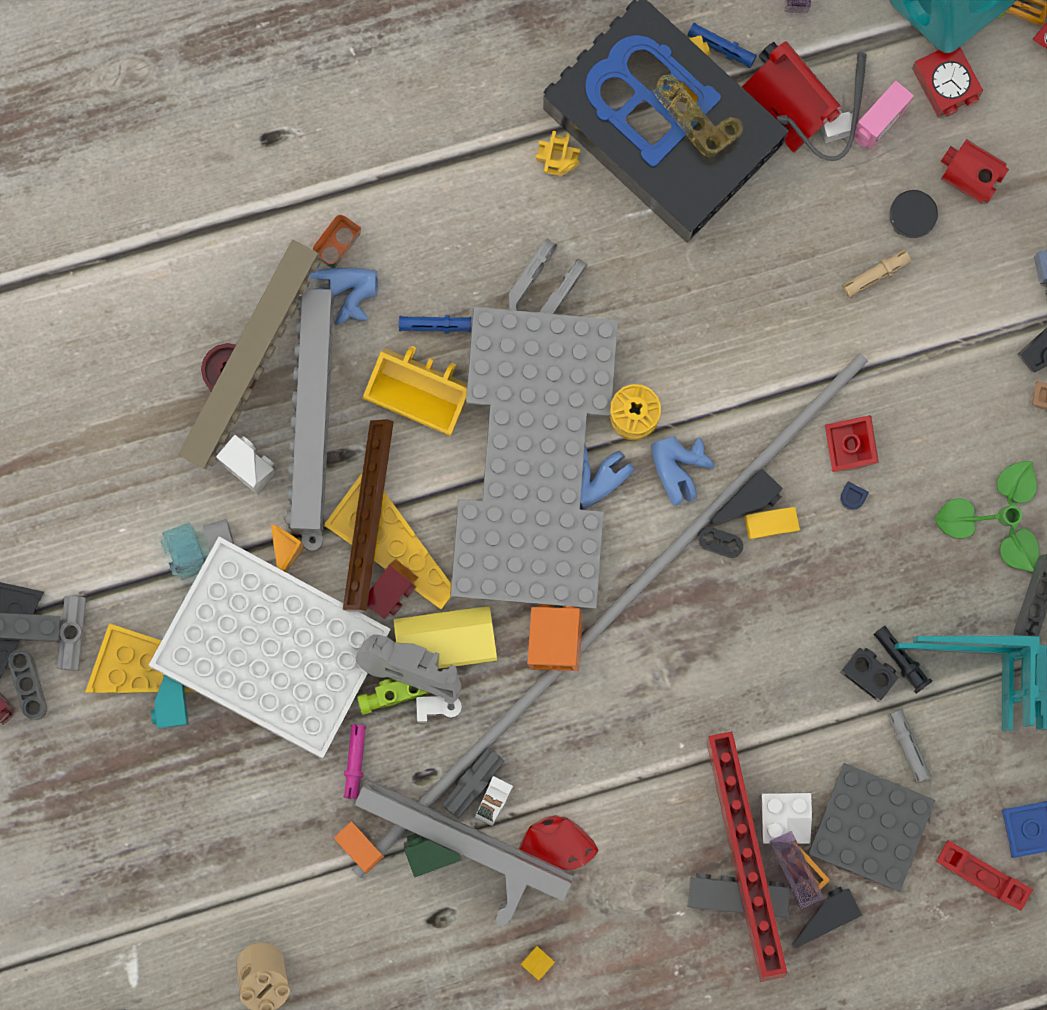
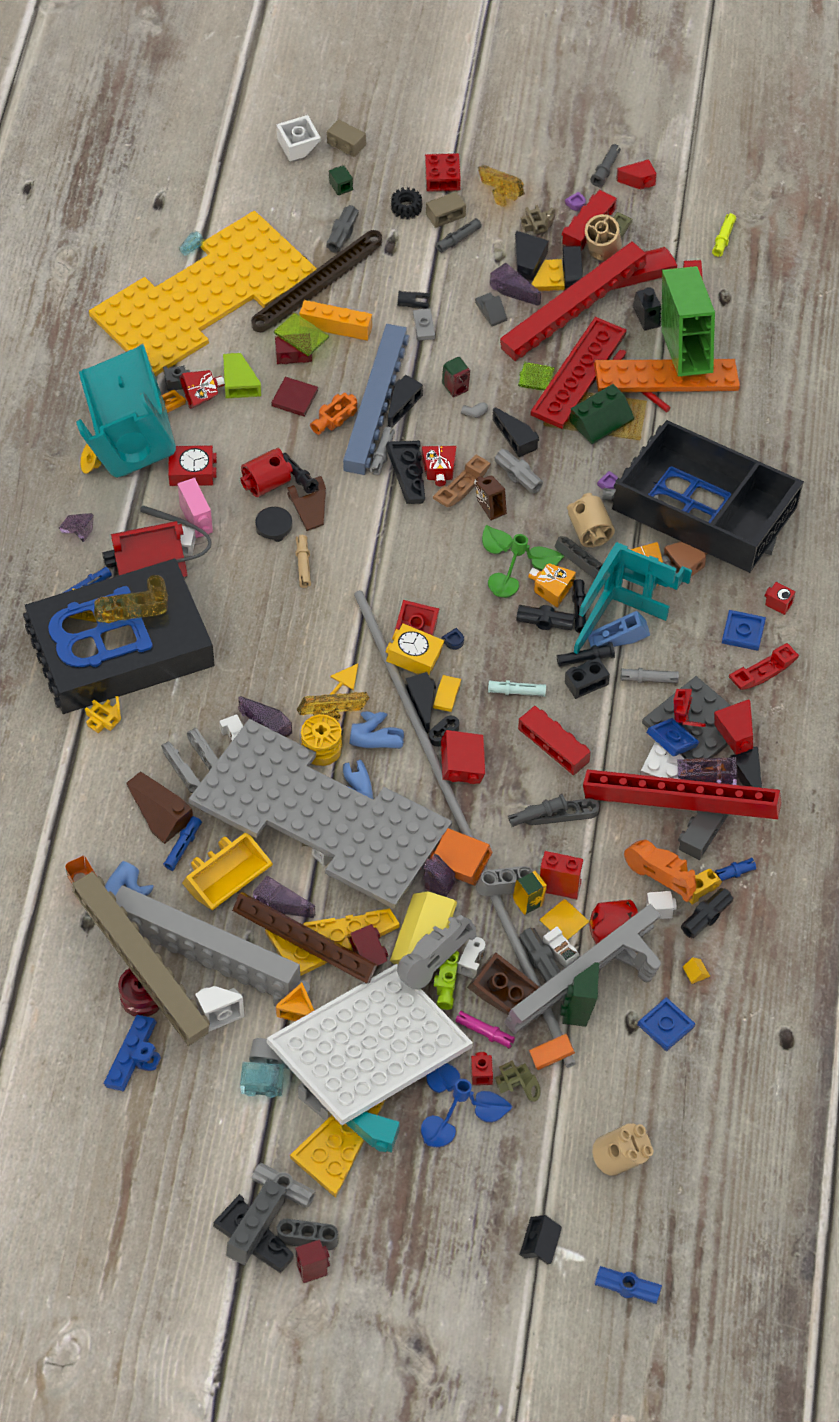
camera: 65 degrees left, 25 degrees down
none -> blue plate [103,1015,161,1091]
none -> reddish brown wedge [126,771,193,844]
none -> white leg [219,714,243,741]
none -> clear purple slope [238,696,292,737]
none -> clear purple slope [253,876,316,918]
none -> black pin [283,453,319,494]
none -> reddish brown flag [287,476,326,531]
none -> clear yellow plate [296,692,370,721]
none -> yellow piece [320,663,358,708]
none -> yellow brick [385,624,444,676]
none -> blue plant [421,1063,512,1147]
none -> clear purple slope [423,853,455,897]
none -> red brick [441,730,485,784]
none -> reddish brown slope [467,952,540,1015]
none -> red brick [471,1052,493,1085]
none -> light grey beam [476,866,533,896]
none -> light aqua pin [488,680,546,697]
none -> olive piece [495,1060,541,1102]
none -> dark grey pin [508,794,568,827]
none -> piece [513,871,547,915]
none -> black piece [516,605,575,631]
none -> red brick [518,706,591,776]
none -> black panel [519,1215,562,1264]
none -> dark grey beam [525,799,599,825]
none -> light orange torso [528,563,576,608]
none -> red panel [540,851,583,900]
none -> yellow sticker [540,899,589,940]
none -> black pin [572,579,586,633]
none -> medium blue slope [588,611,650,647]
none -> orange piece [624,840,696,902]
none -> blue tile [637,997,696,1052]
none -> blue tile [646,718,699,757]
none -> white brick [646,891,676,919]
none -> red piece [673,689,706,727]
none -> black piece [681,888,733,938]
none -> yellow leg [689,869,722,905]
none -> red slope [714,699,753,755]
none -> blue pin [715,858,756,881]

